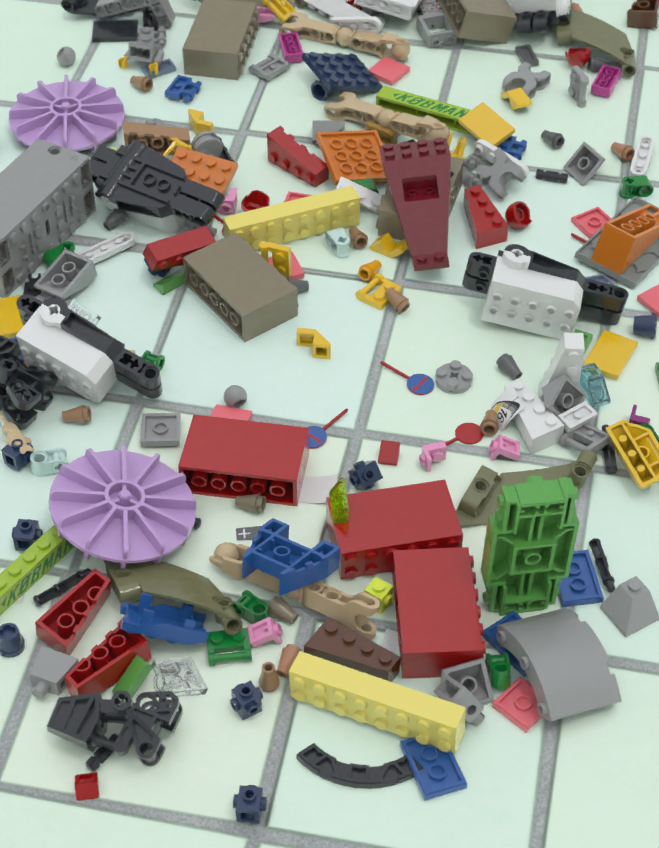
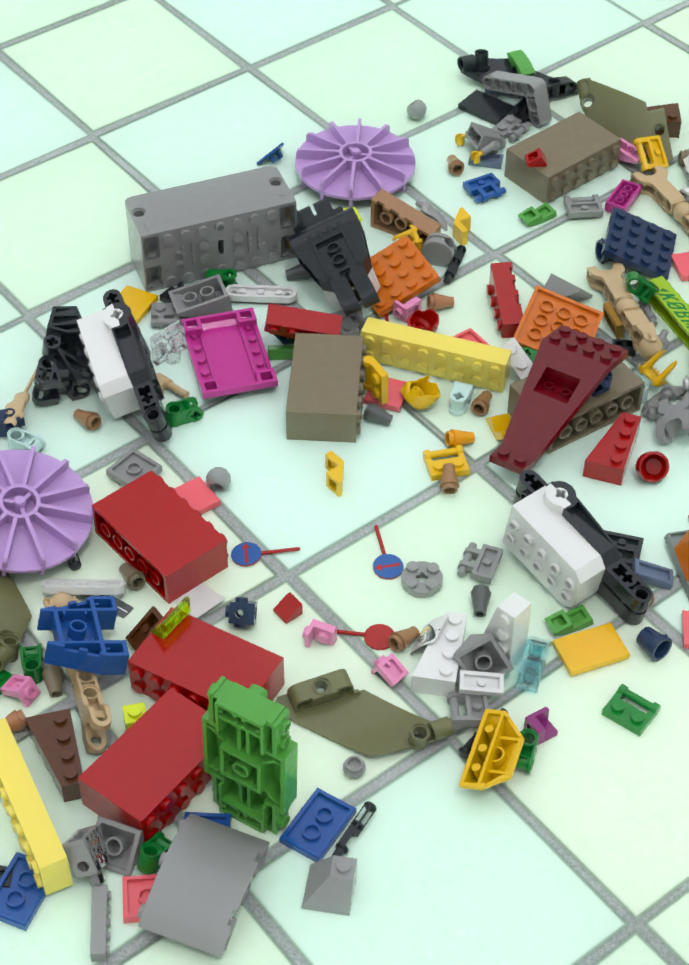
camera: 40 degrees right, 0 degrees up
none -> white plate [42,579,126,597]
none -> light grey piece [90,885,111,962]
none -> reddish brown slope [126,606,163,651]
none -> dark pink slope [181,307,278,399]
none -> yellow hair [400,375,441,410]
none -> nougat cone [426,293,454,310]
none -> light grey plate [457,542,503,584]
none -> bright green slope [518,202,557,226]
none -> red slope [525,148,547,167]
none -> green piece [625,271,660,304]

